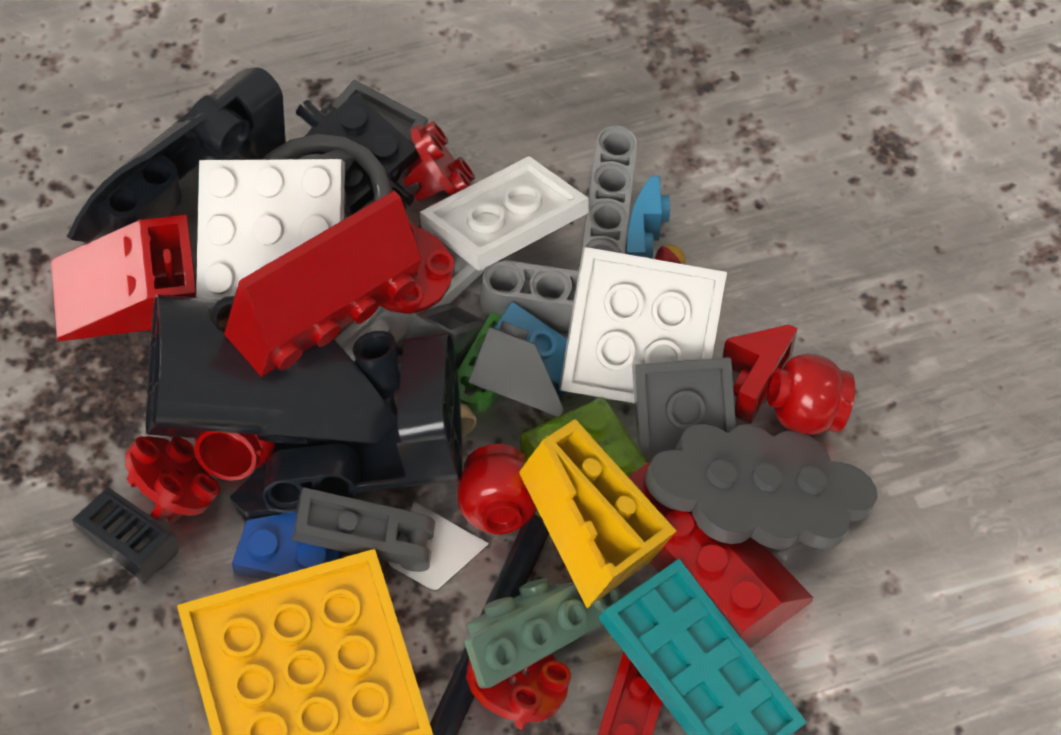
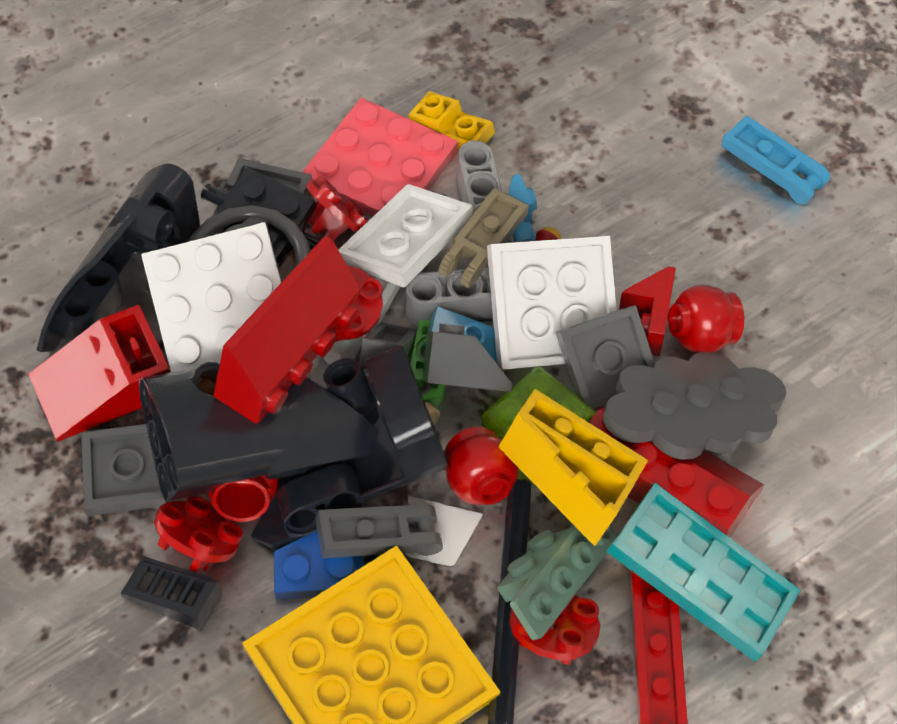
camera: 15 degrees left, 0 degrees up
none -> dark grey plate [81,424,175,516]
none -> coral plate [302,98,458,217]
none -> yellow slope [408,91,495,151]
none -> dark tan hinge [438,188,529,289]
none -> dark azure plate [721,115,830,205]

